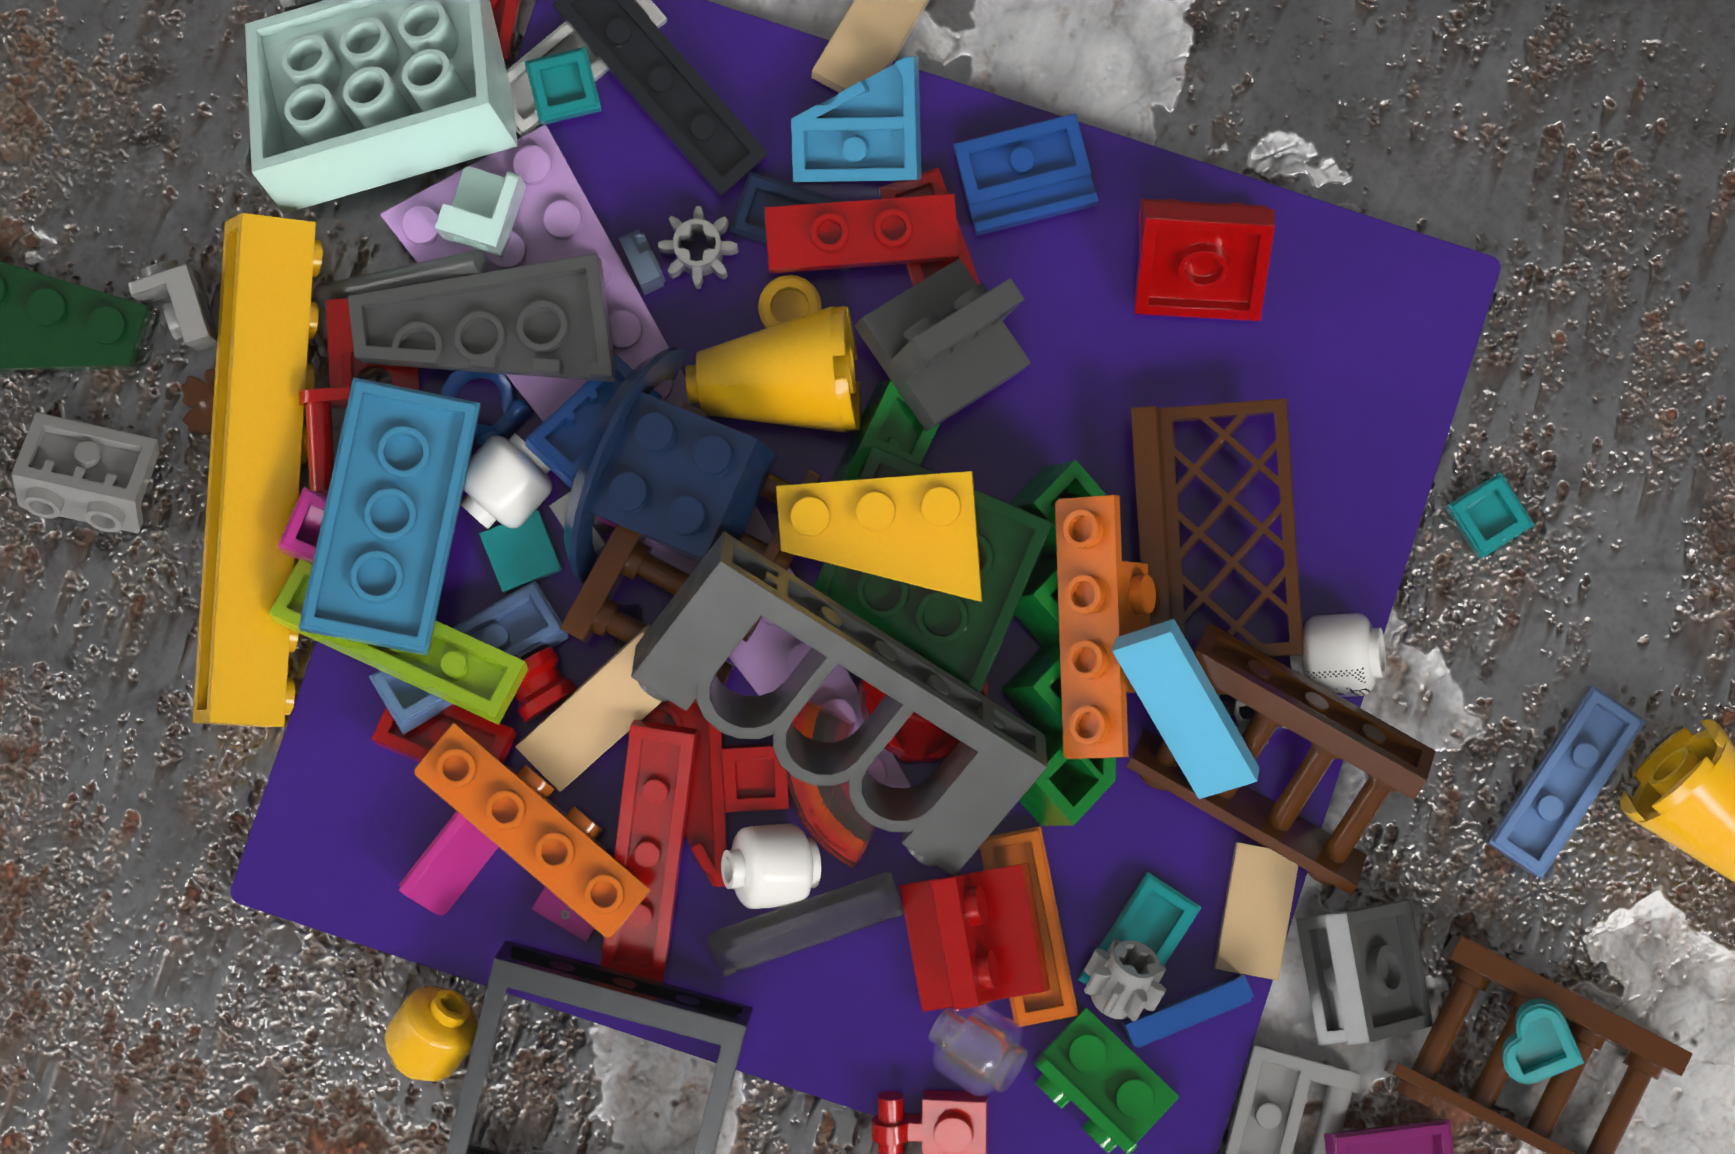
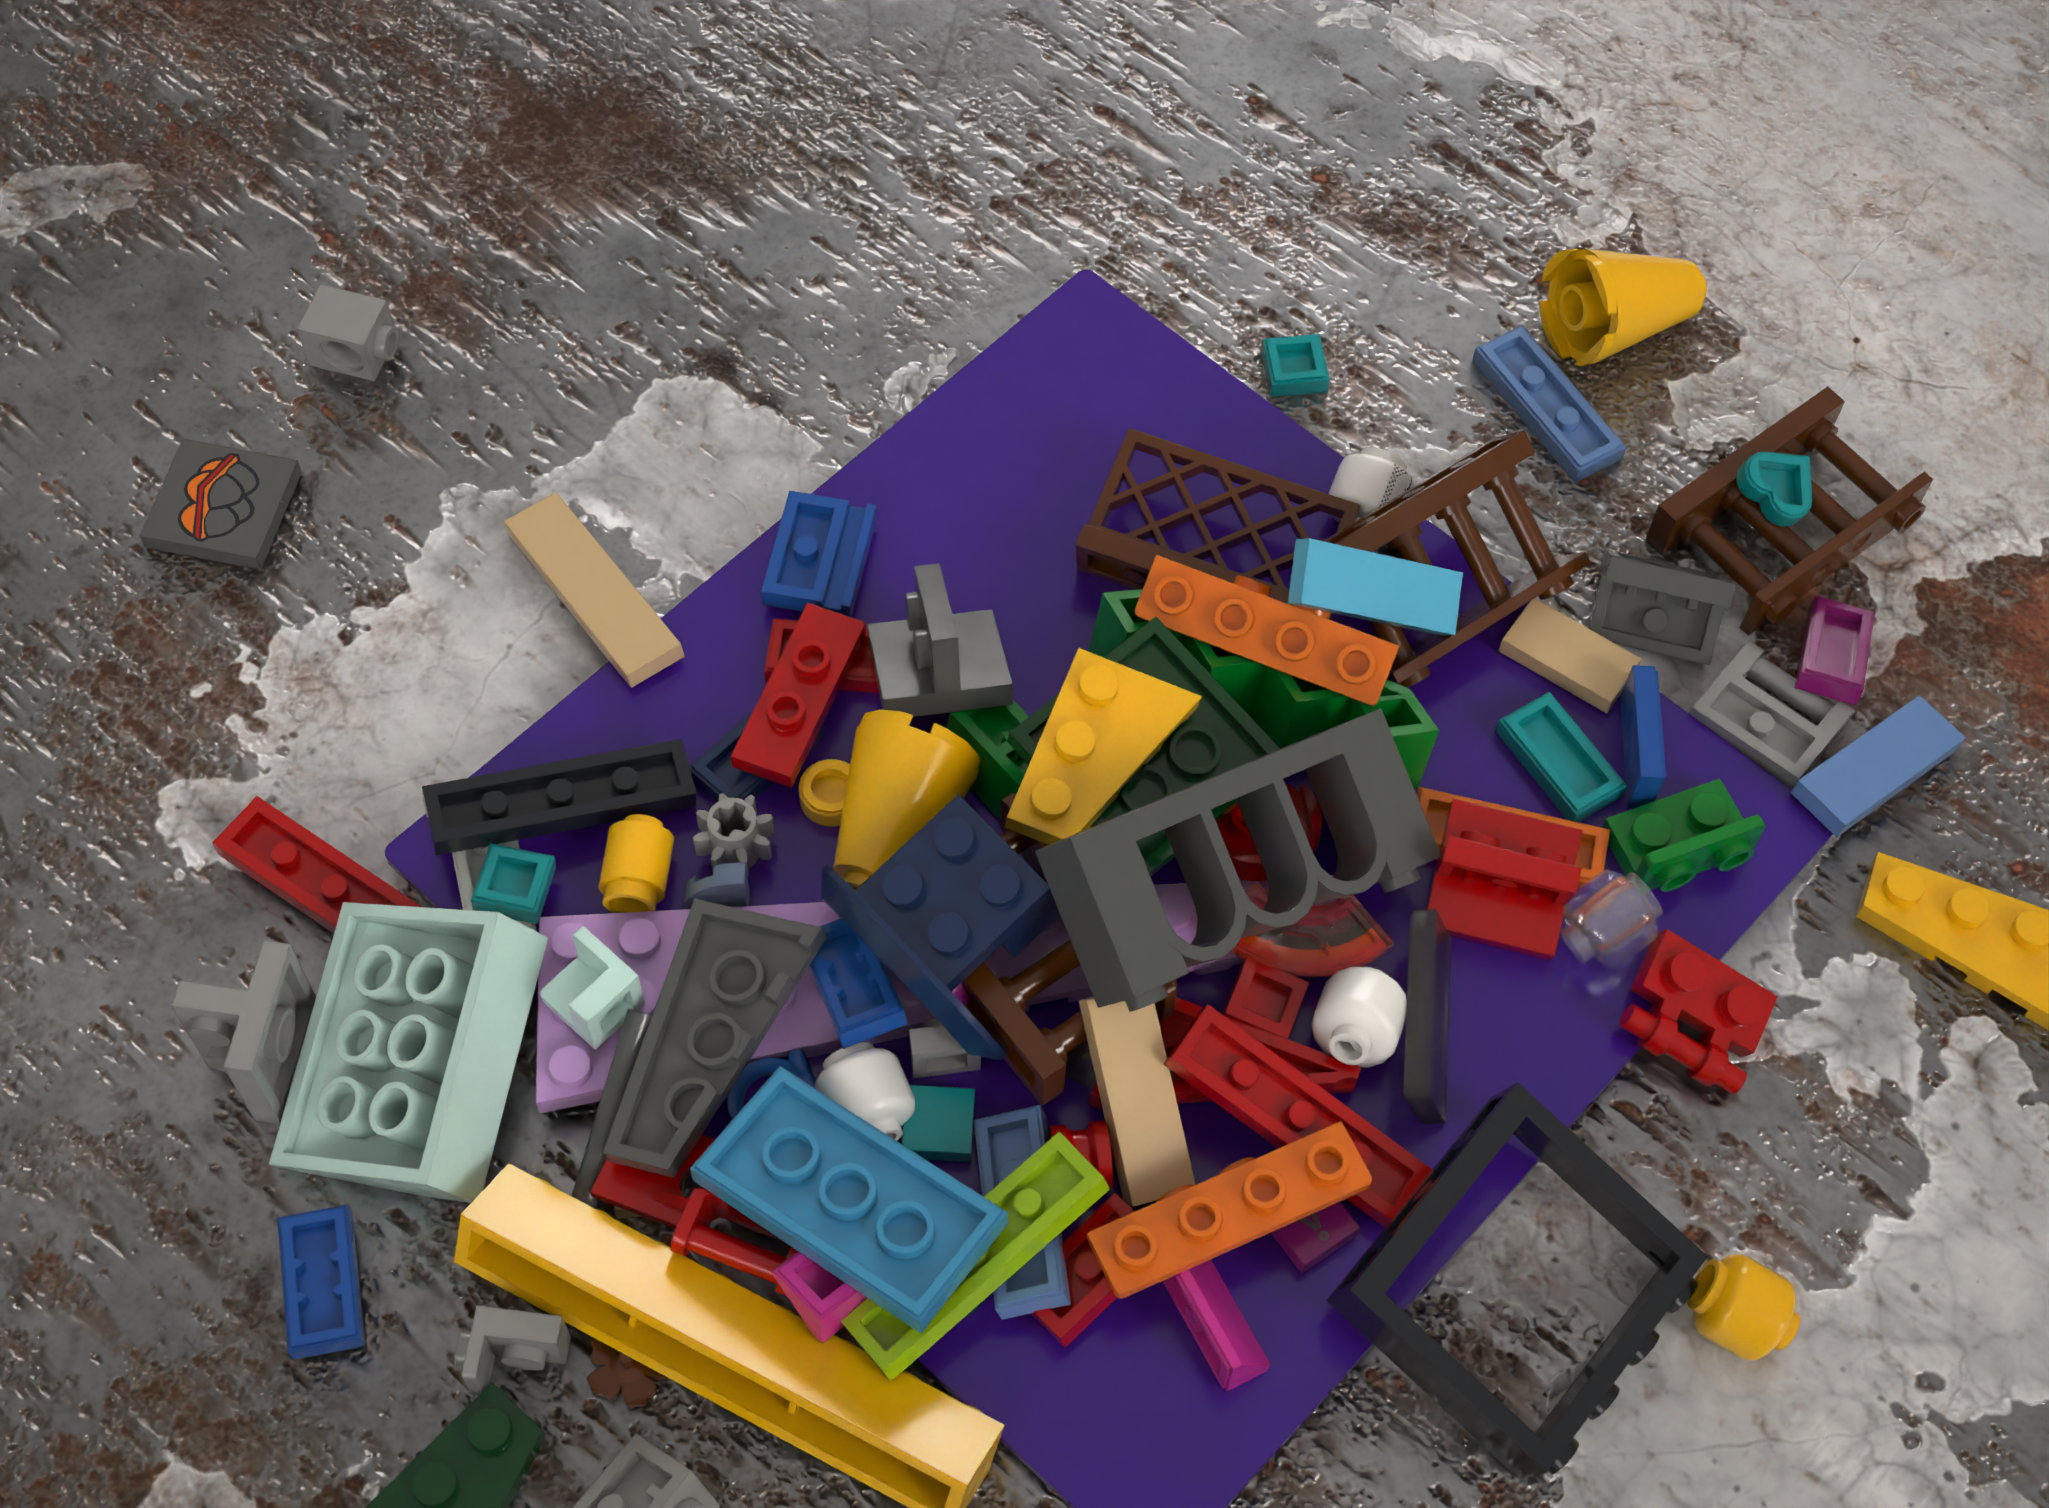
camera: 70 degrees left, 25 degrees down
yellow head [384,986,478,1082] -> none
dark azure wing [791,56,922,182] -> none
light grey gear [1084,939,1166,1021] -> none
red bracket [1134,199,1275,321] -> none
none -> blue plate [277,1204,365,1360]
none -> yellow brick [598,814,674,913]

